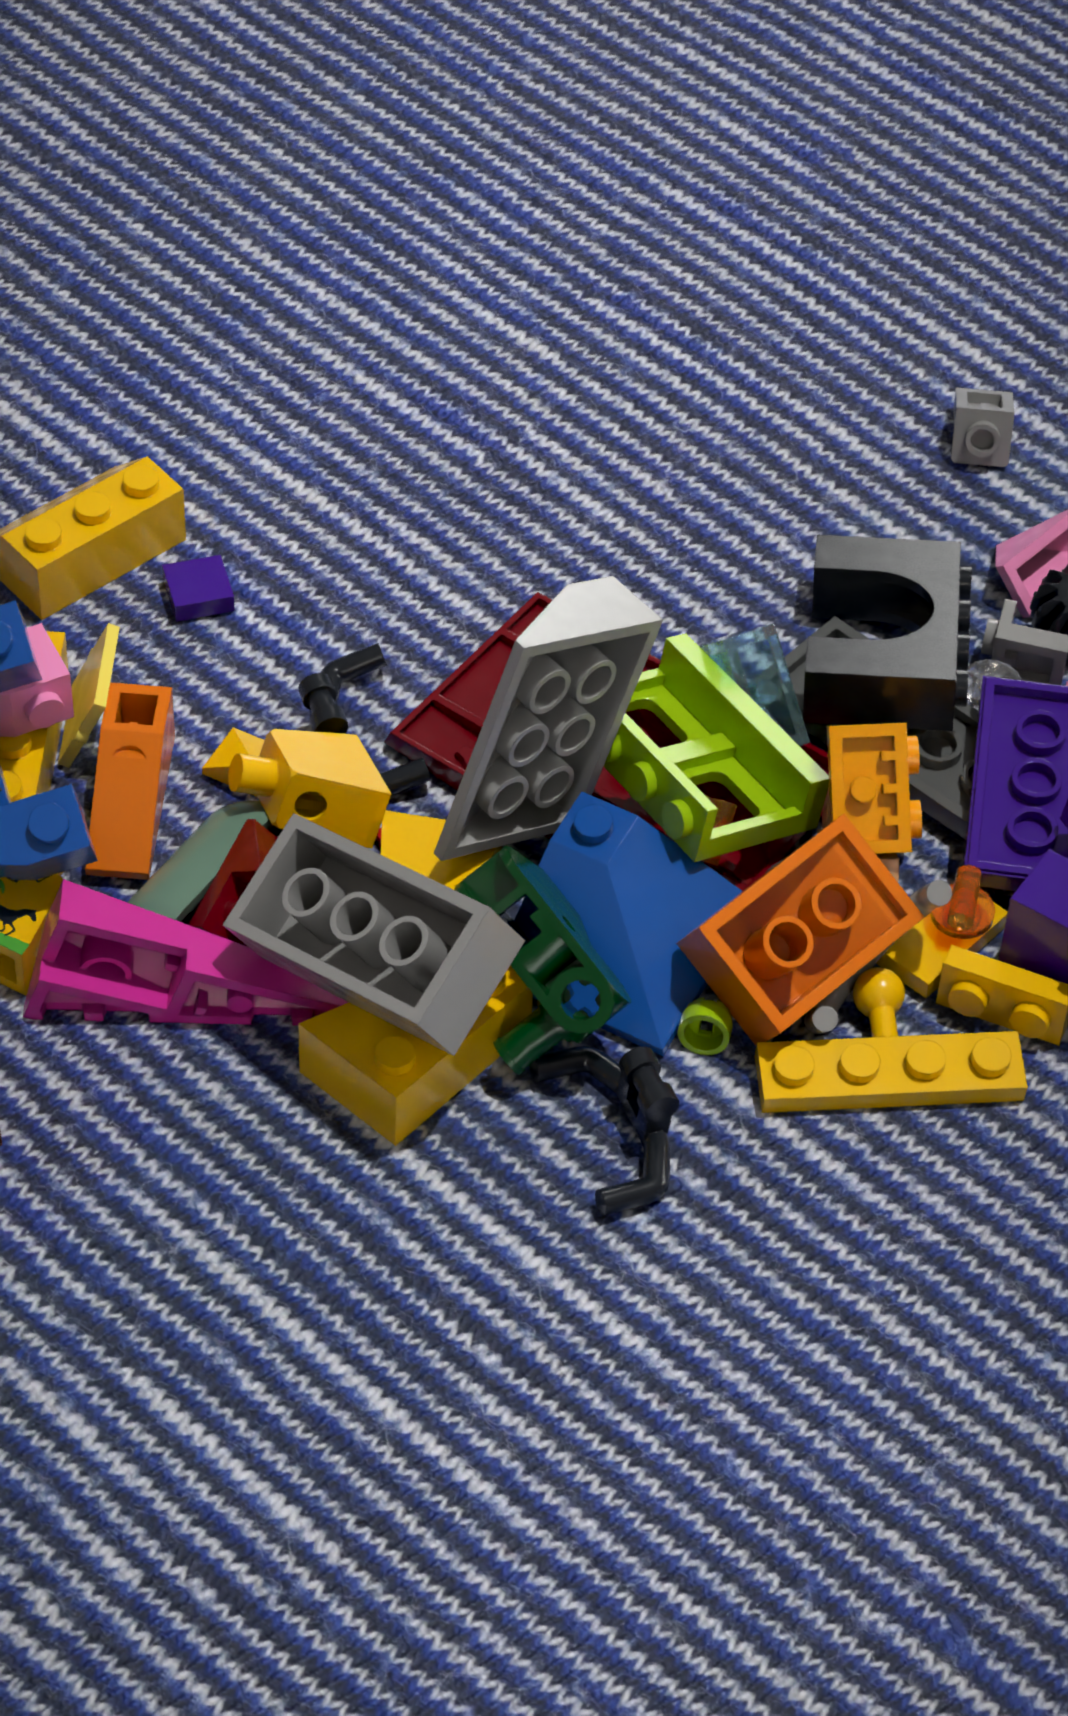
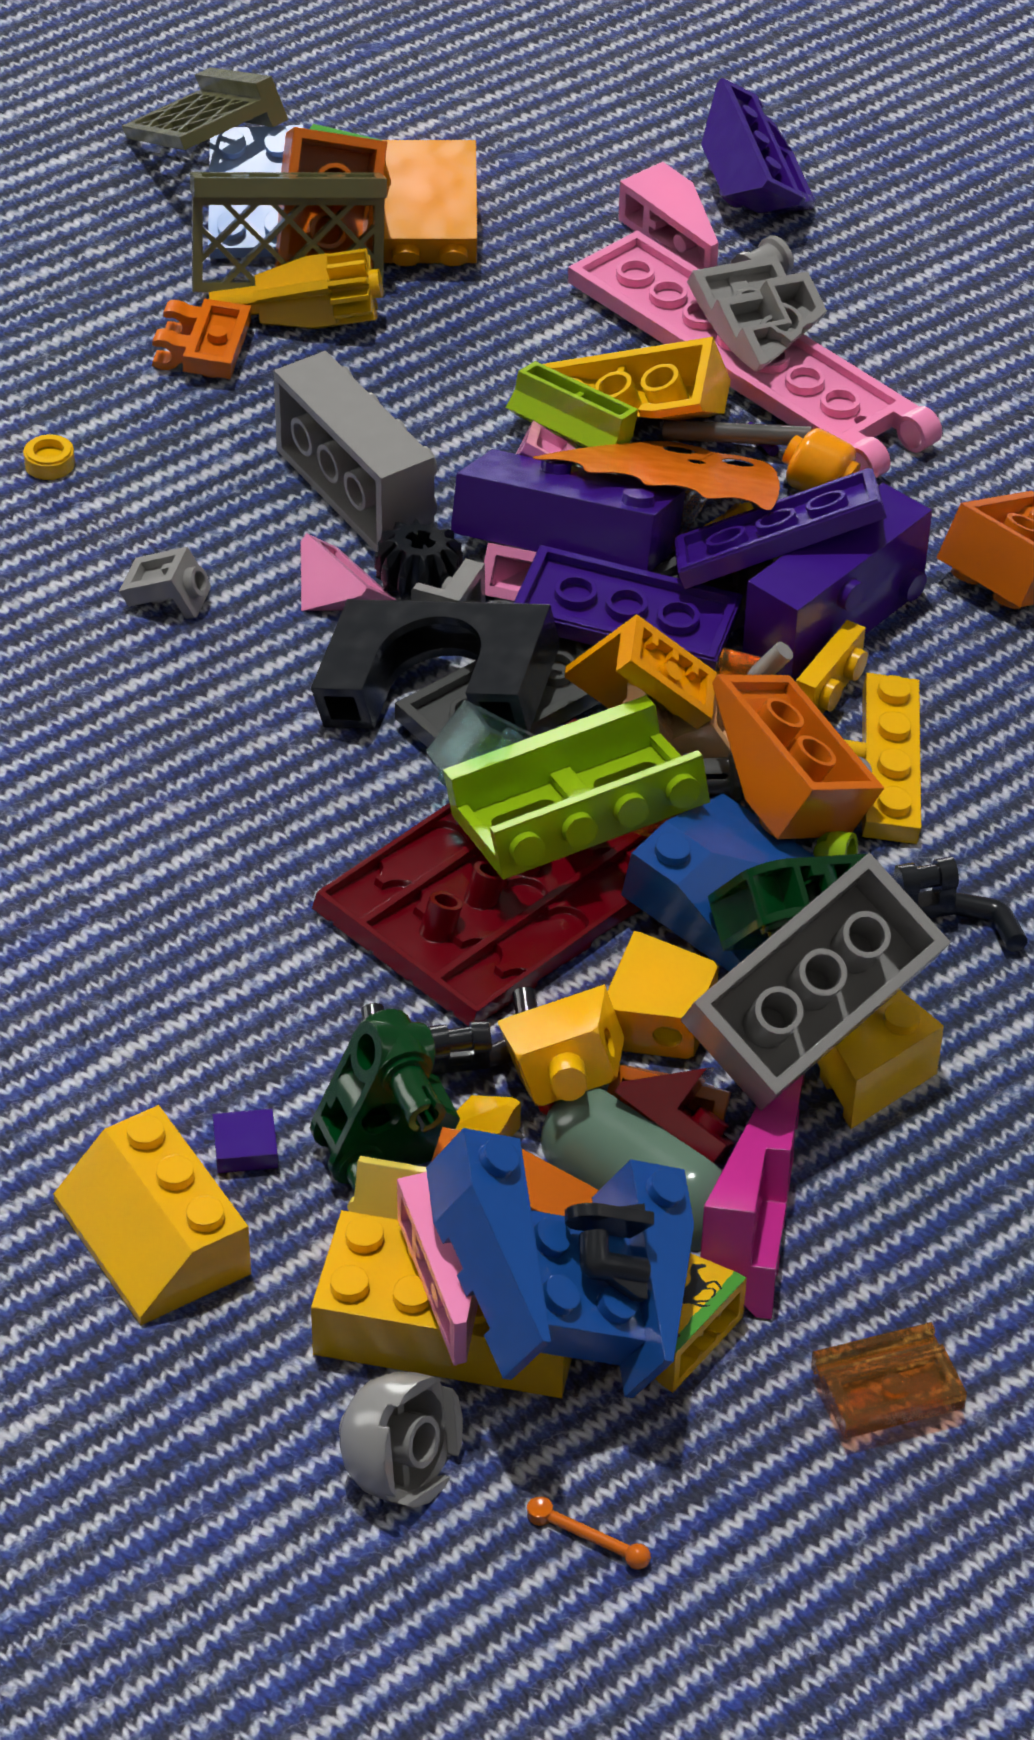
camera: 80 degrees left, 5 degrees down
light grey slope [433,576,663,861] -> none
none -> dark green piece [310,1009,460,1193]

